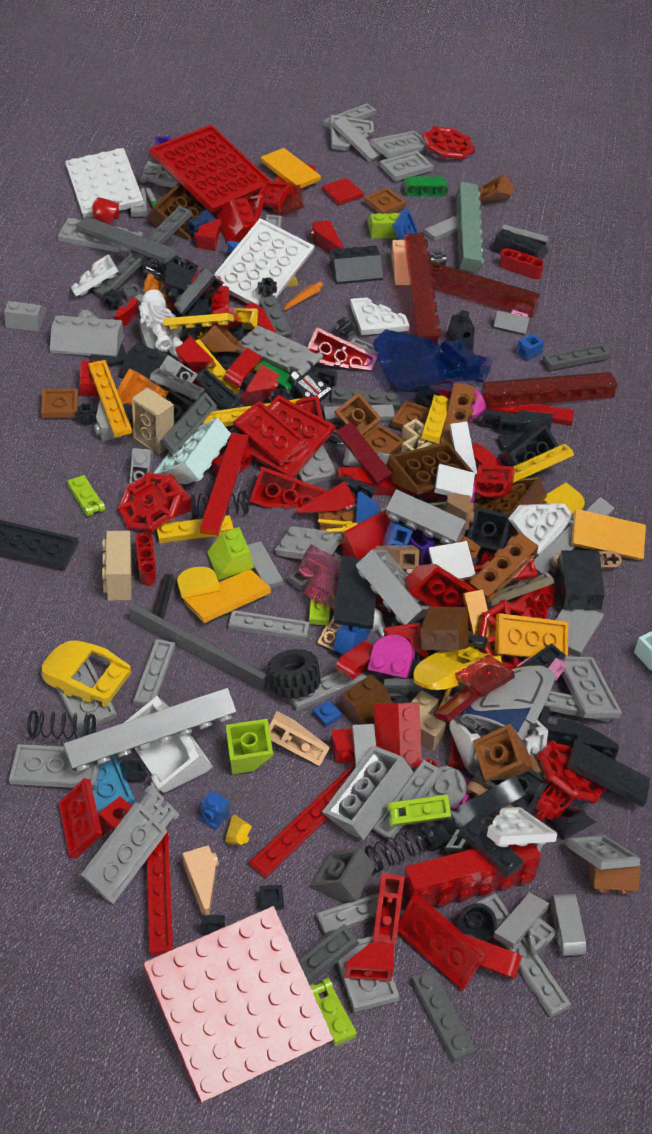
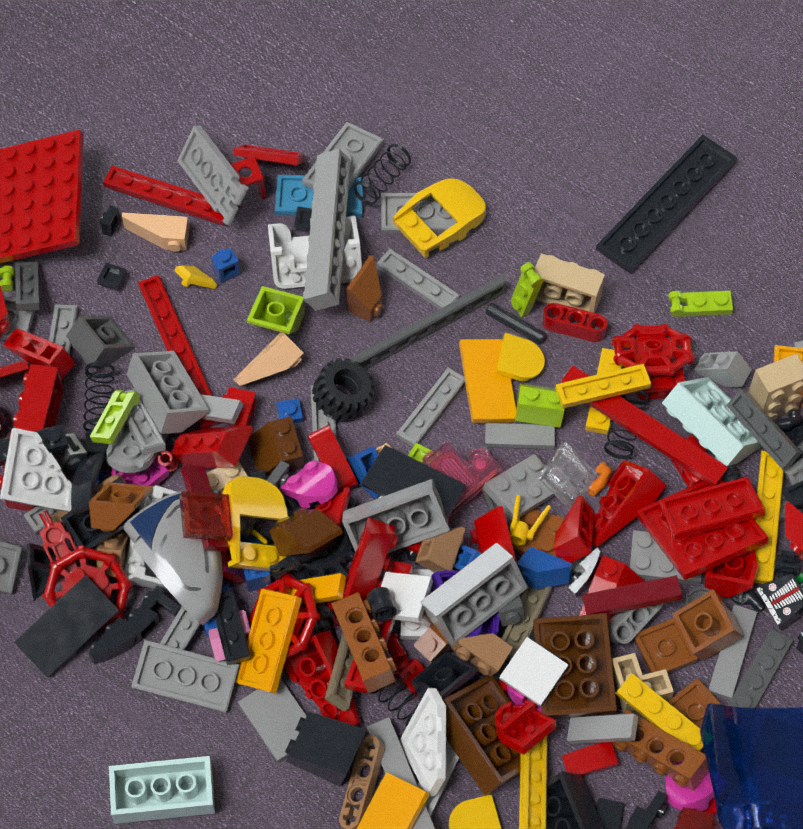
camera: 120 degrees right, 15 degrees up
none -> dark orange slope [347,255,383,323]
none -> black wheel [367,587,397,622]
none -> lime plate [510,262,543,317]
none -> clear slope [538,442,598,509]
none -> yellow plate [555,364,651,409]
none -> orange arm [586,462,612,497]

